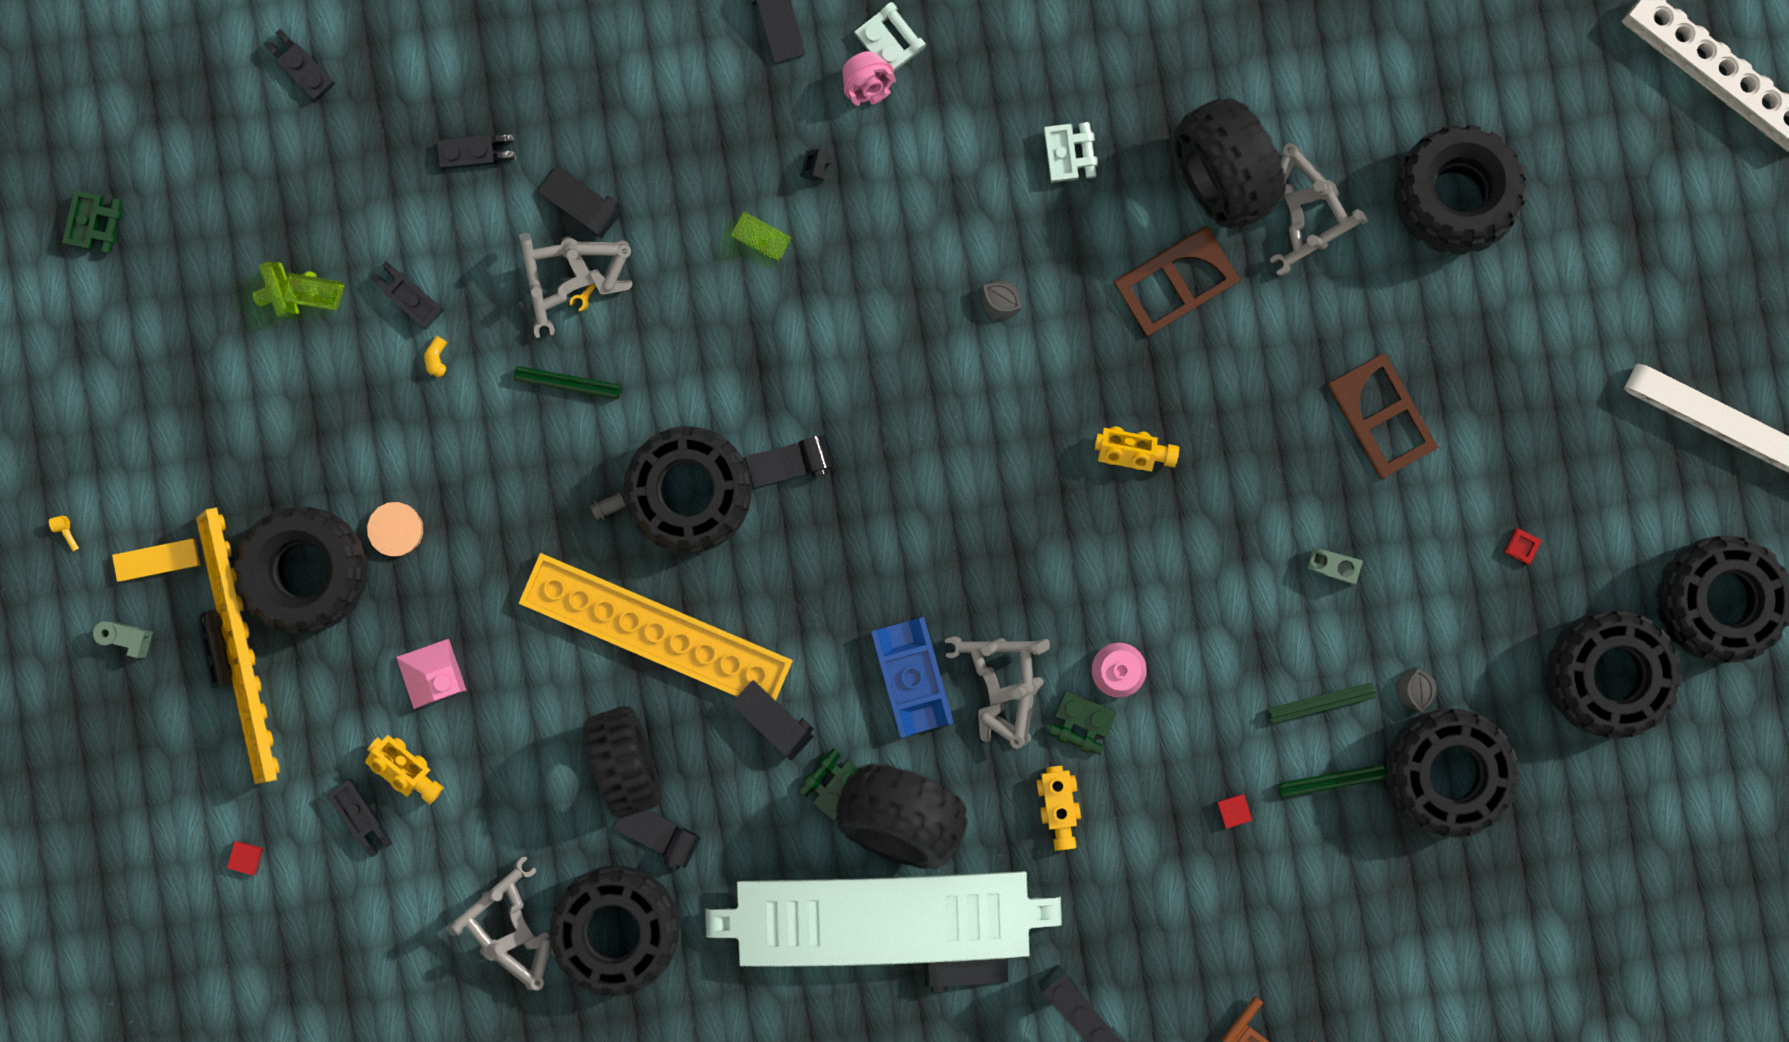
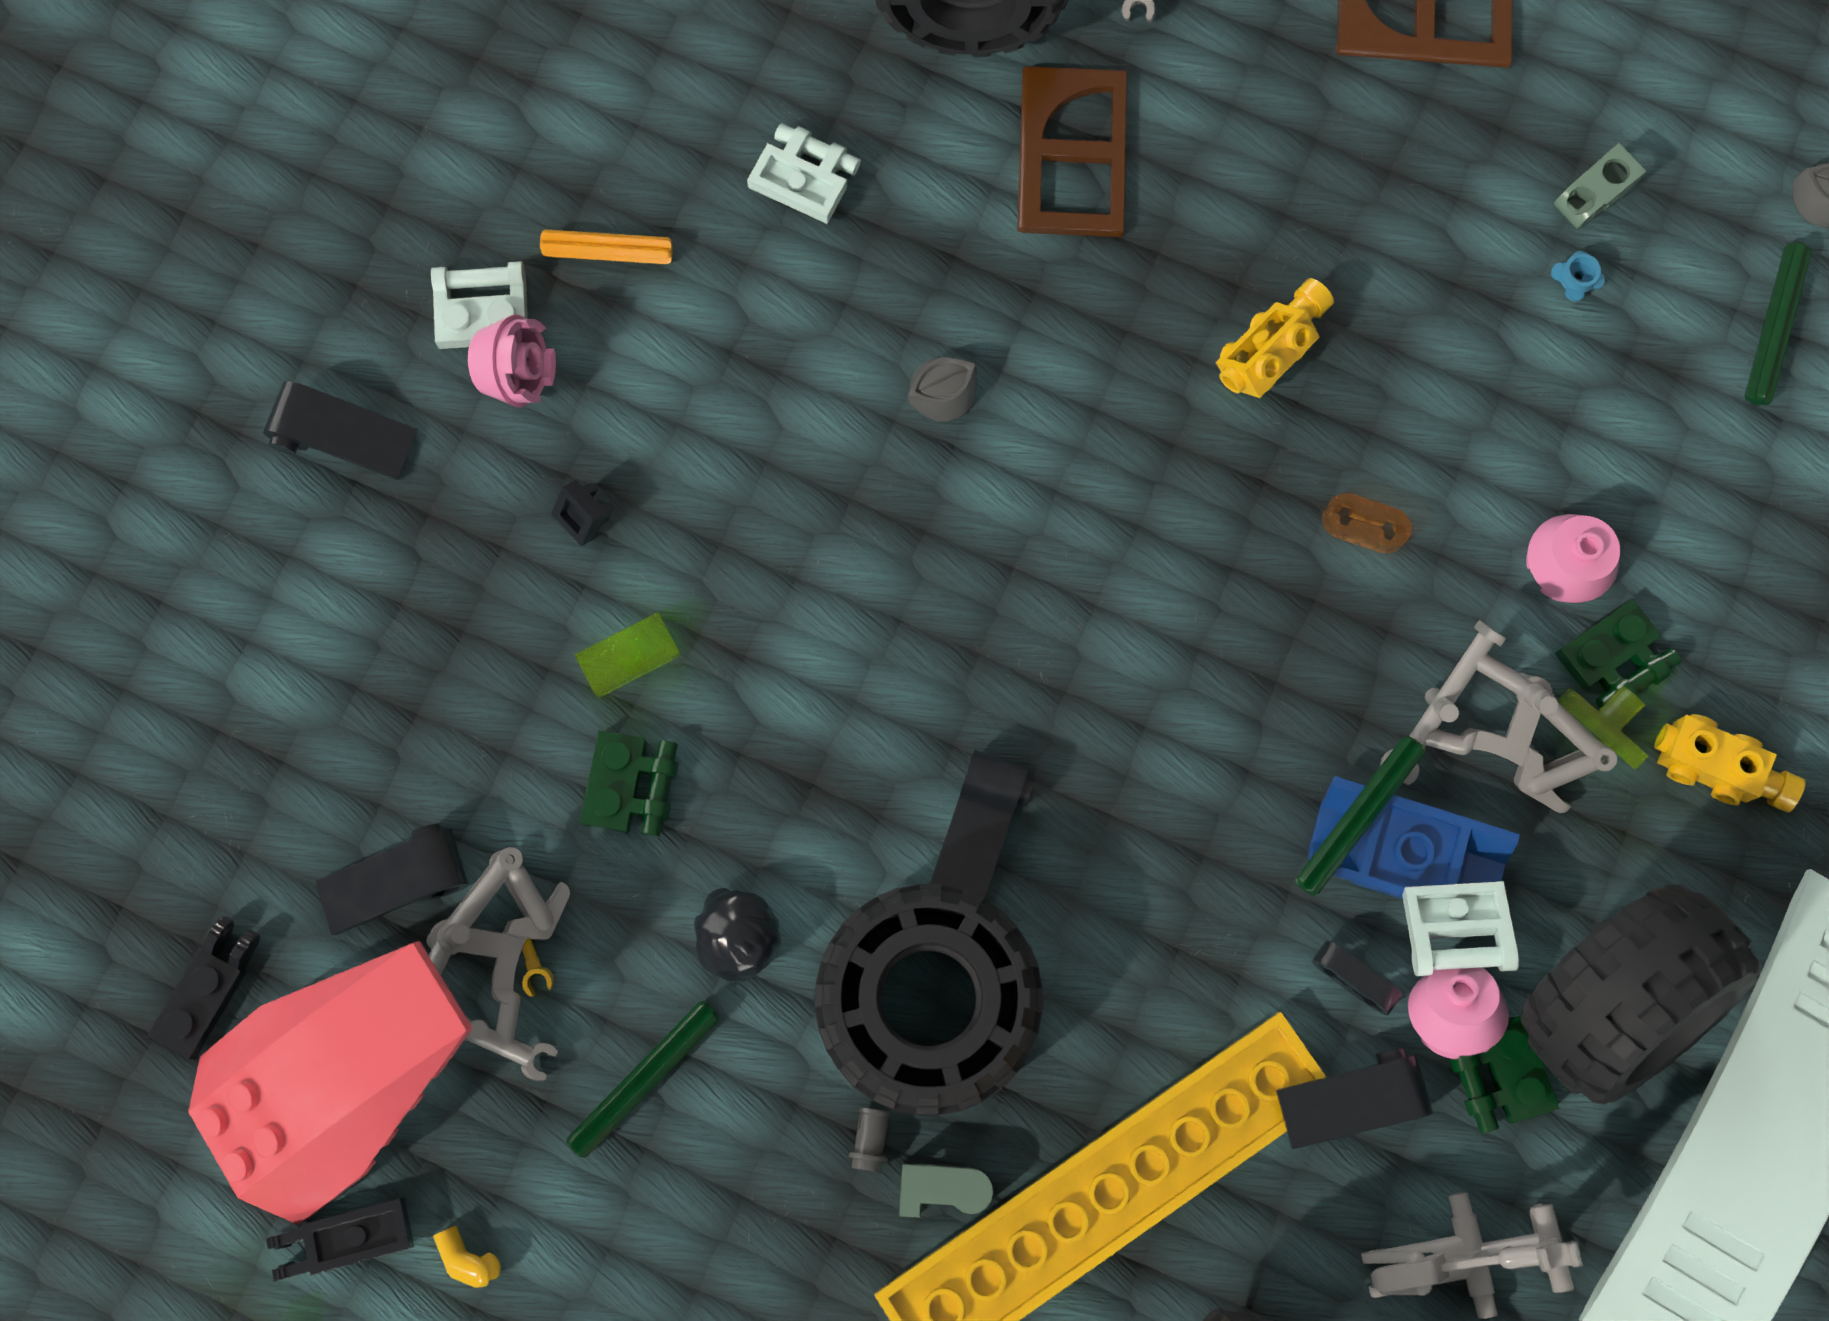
camera: 60 degrees left, 10 degrees down
none -> coral wedge [188,941,473,1225]
none -> light orange axle [540,230,673,264]
none -> dark green plate [579,730,679,837]
none -> black hair [694,888,781,981]
none -> sand green leg [899,1163,993,1217]
none -> dark green axle [1295,736,1425,896]
none -> black beam [1312,941,1402,1016]
none -> clear orange beam [1322,493,1412,553]
none -> light grey piece [1361,1192,1582,1319]
none -> light aqua plate [1402,881,1519,976]
none -> bright pink cone [1408,968,1509,1059]
none -> dark azure plate [1551,251,1605,301]
none -> clear neon green tile [1557,686,1649,770]

